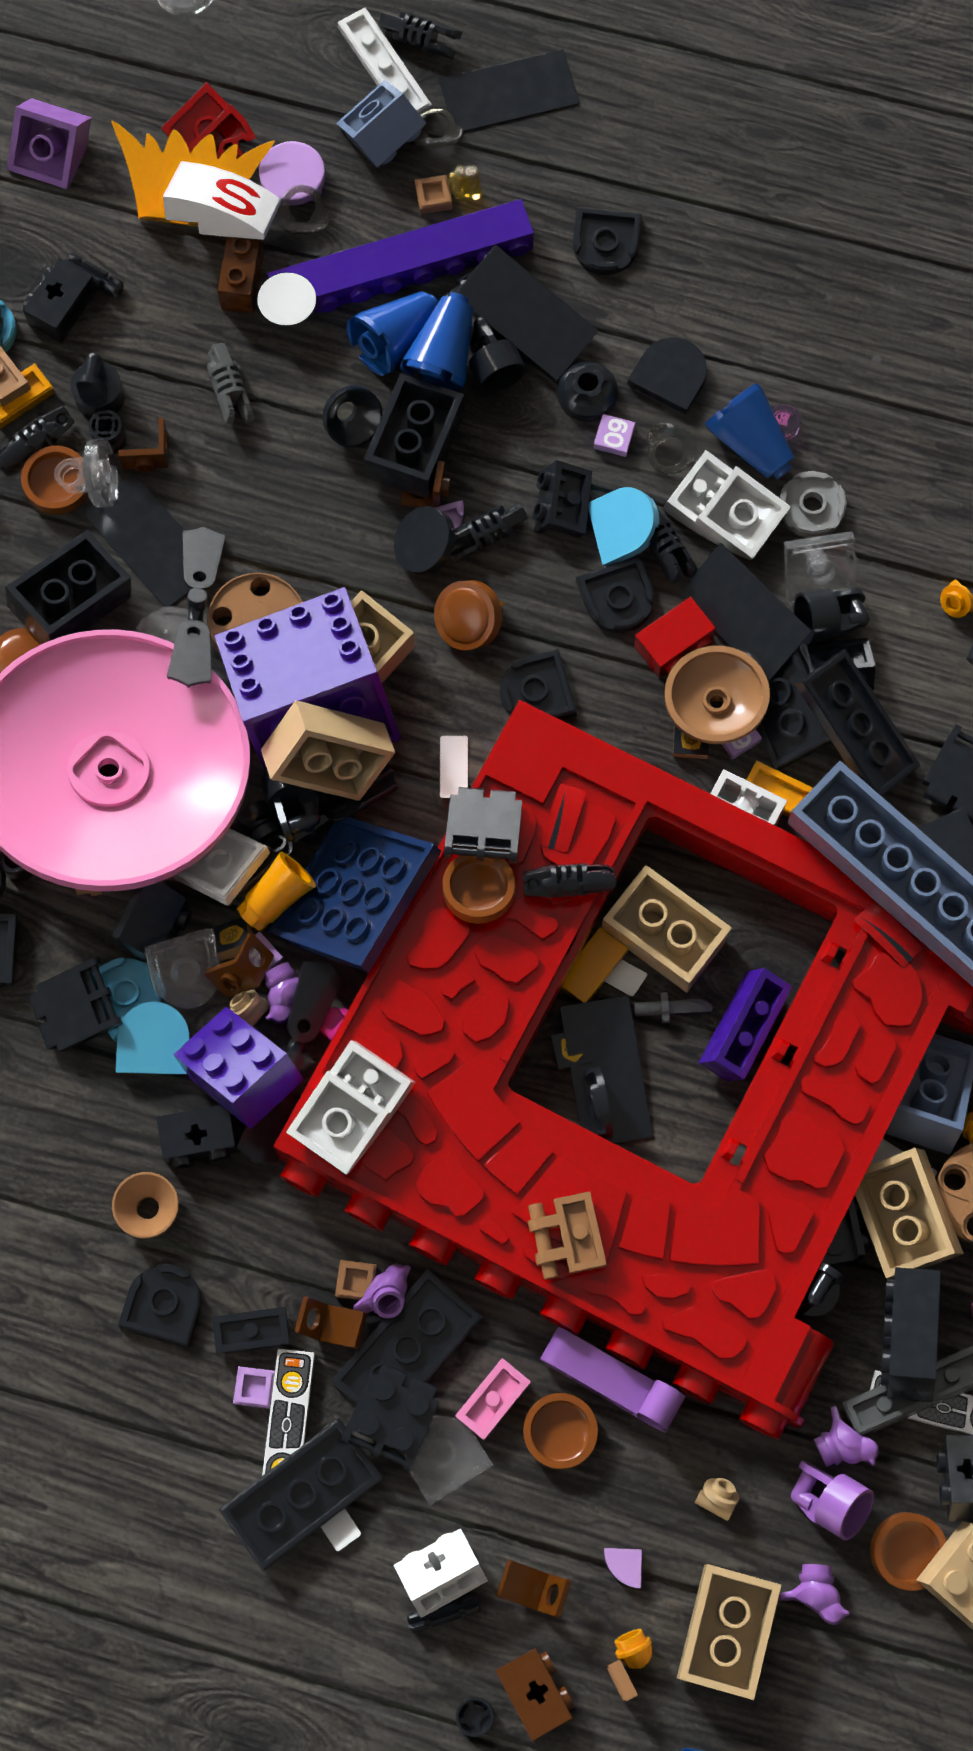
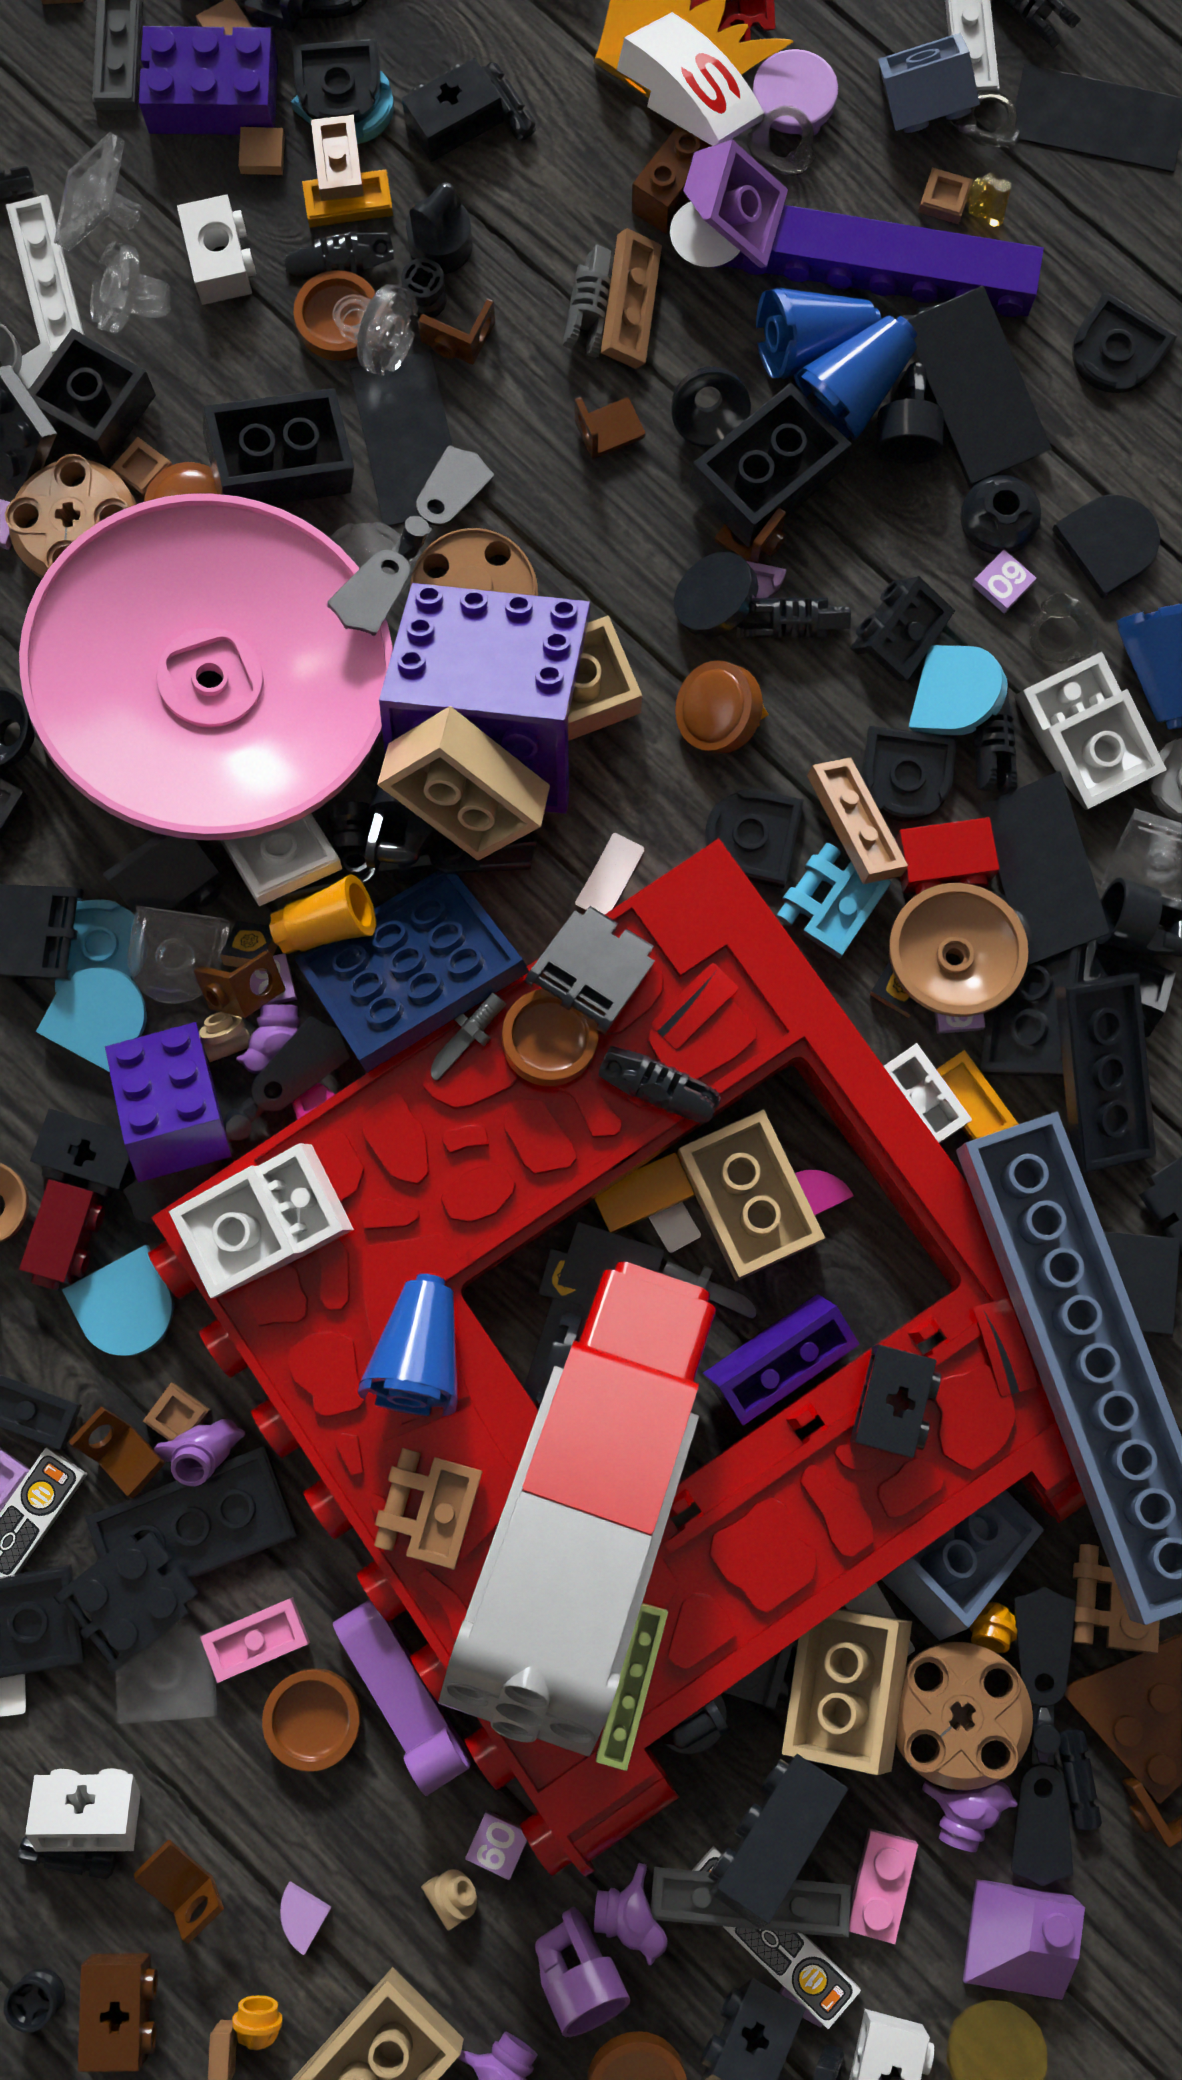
camera: 25 degrees right, 5 degrees up
none -> dark red brick [19,1179,106,1291]
none -> medium azure tile [62,1245,175,1356]
none -> blue cone [358,1274,458,1416]
none -> dark grey piece [431,992,507,1081]
none -> piece [438,1262,716,1757]
none -> lavender tile [465,1810,527,1880]
none -> reddish brown bracket [575,397,645,460]
none -> yellowish green piece [596,1603,668,1771]
none -> medium nougat plate [601,228,662,369]
none -> medium lavender slope [683,139,788,268]
none -> medium azure plate [776,843,891,959]
none -> dark pink tile [795,1170,854,1216]
none -> medium nougat plate [807,758,908,884]
none -> black brick [849,1344,941,1458]

